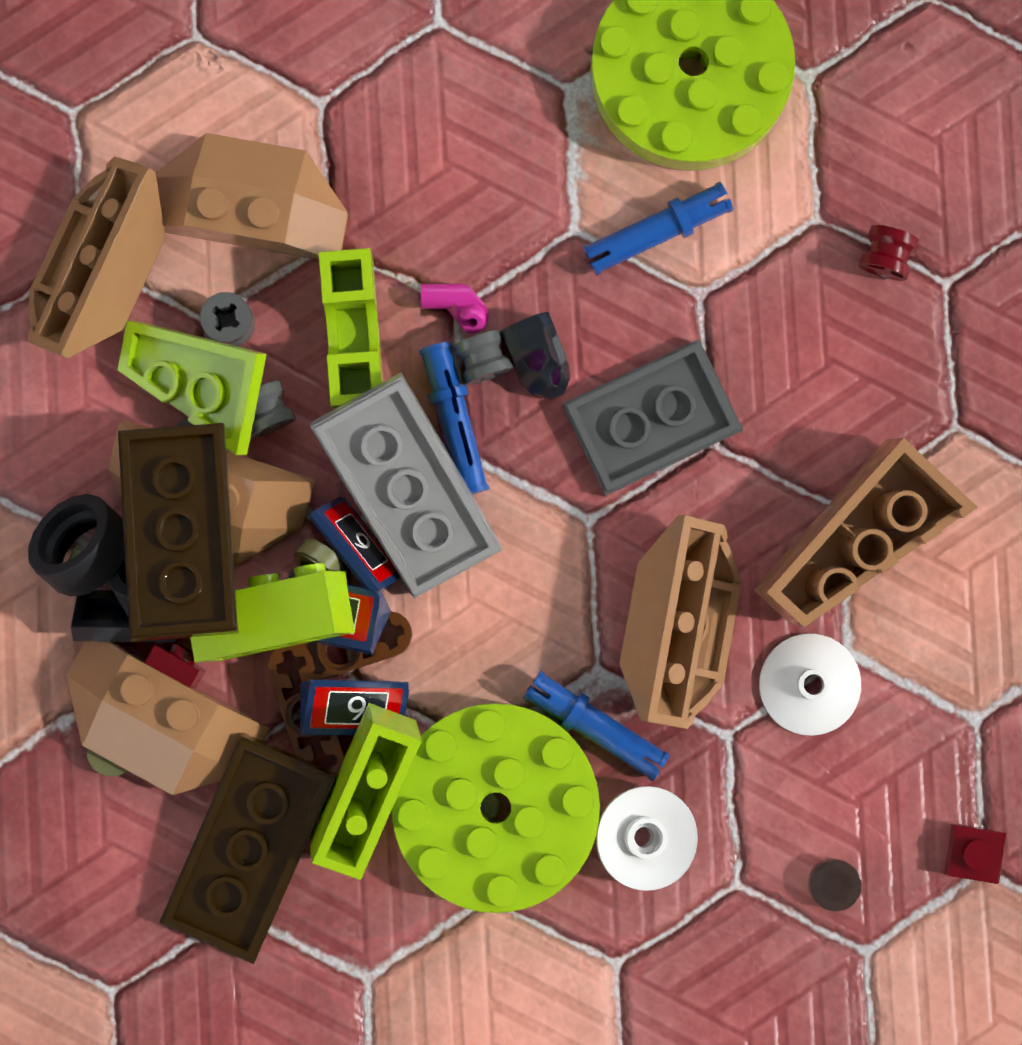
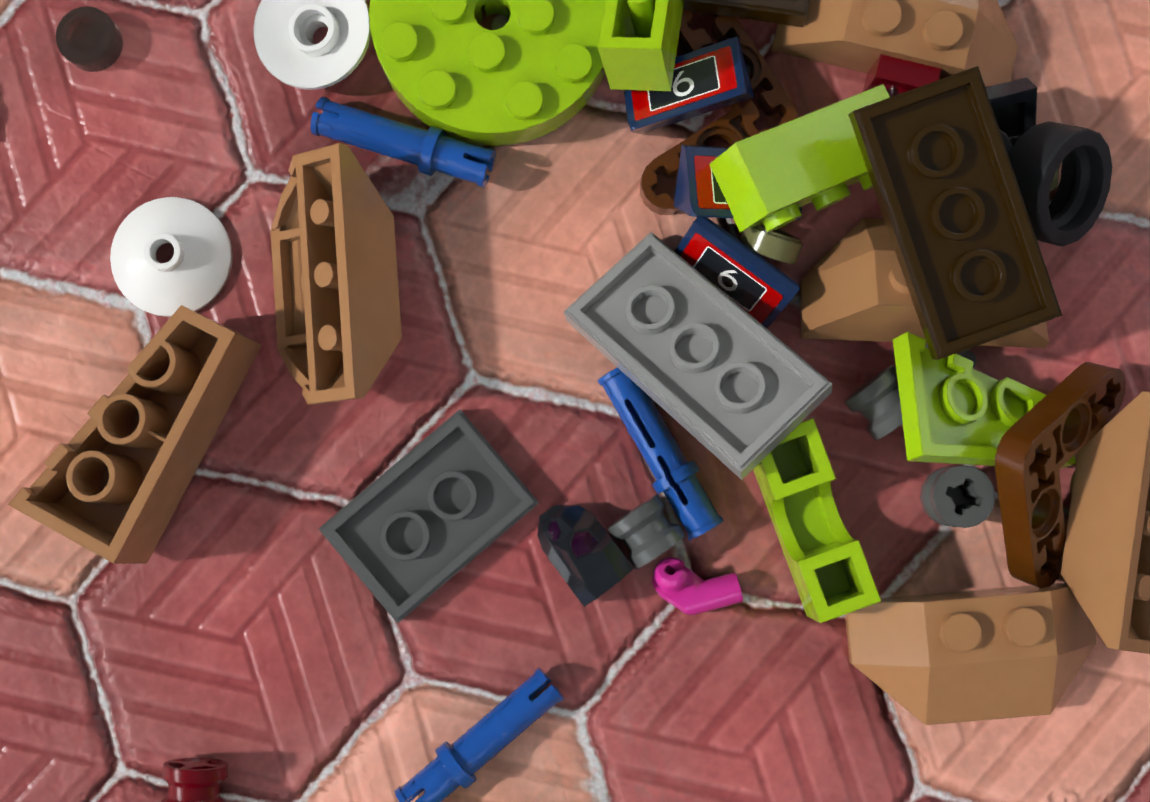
camera: 170 degrees right, 0 degrees up
none -> reddish brown beam [995,362,1126,588]

